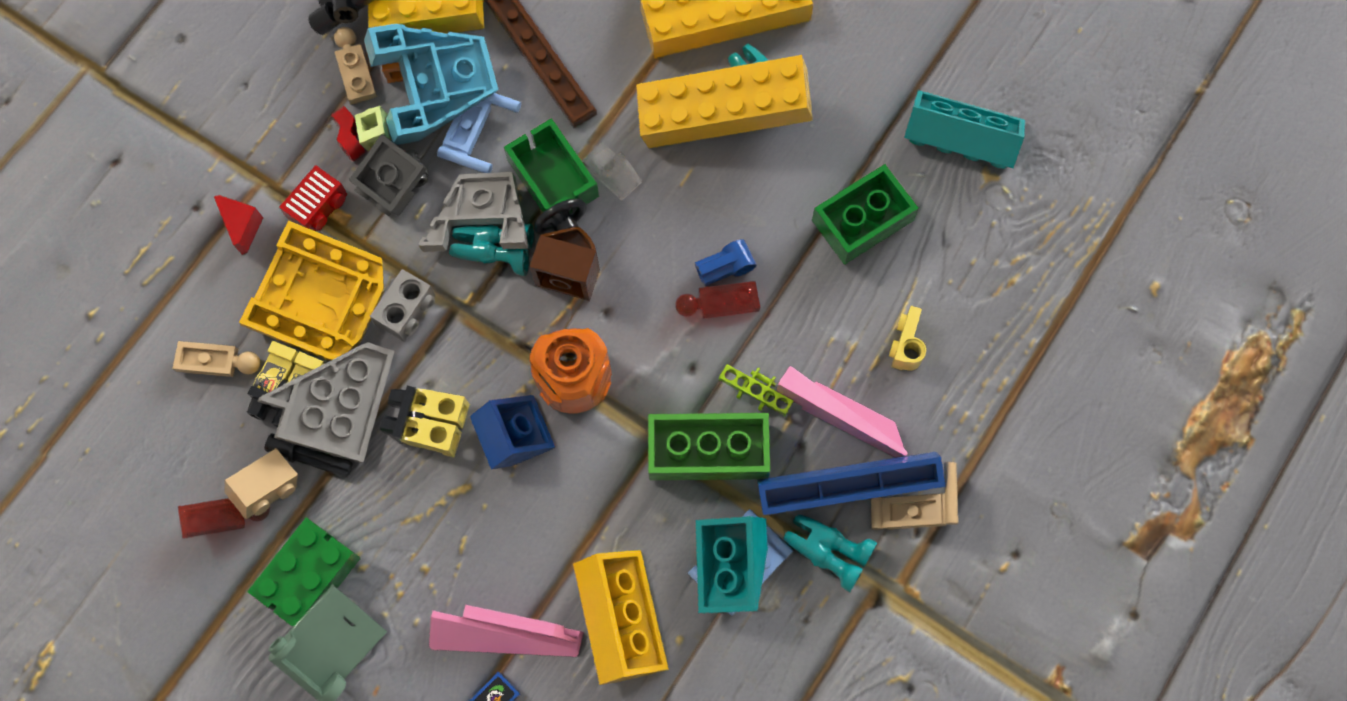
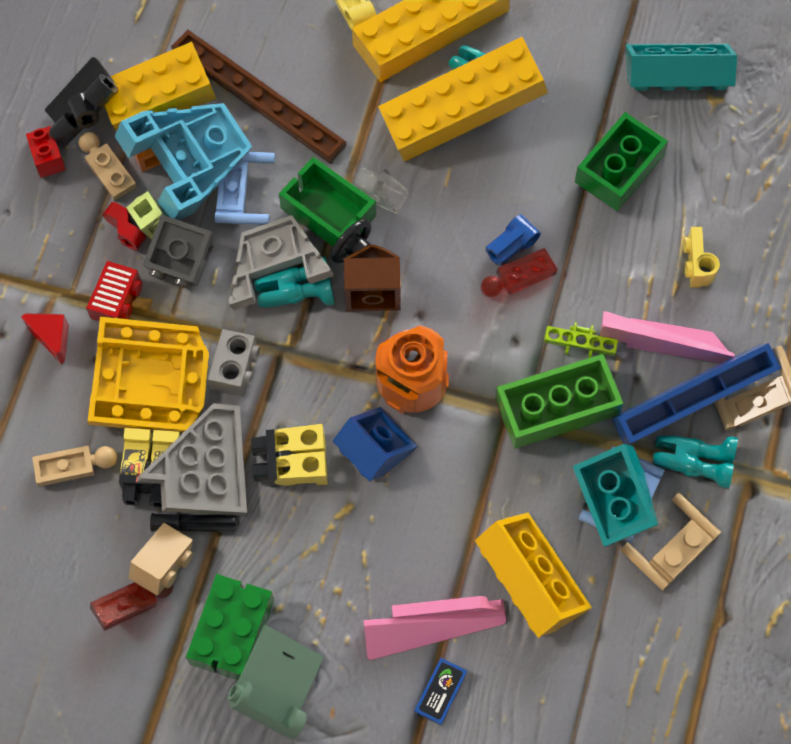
camera: 20 degrees left, 5 degrees down
none -> red plate [26,126,66,178]
none -> tan plate [620,493,721,591]

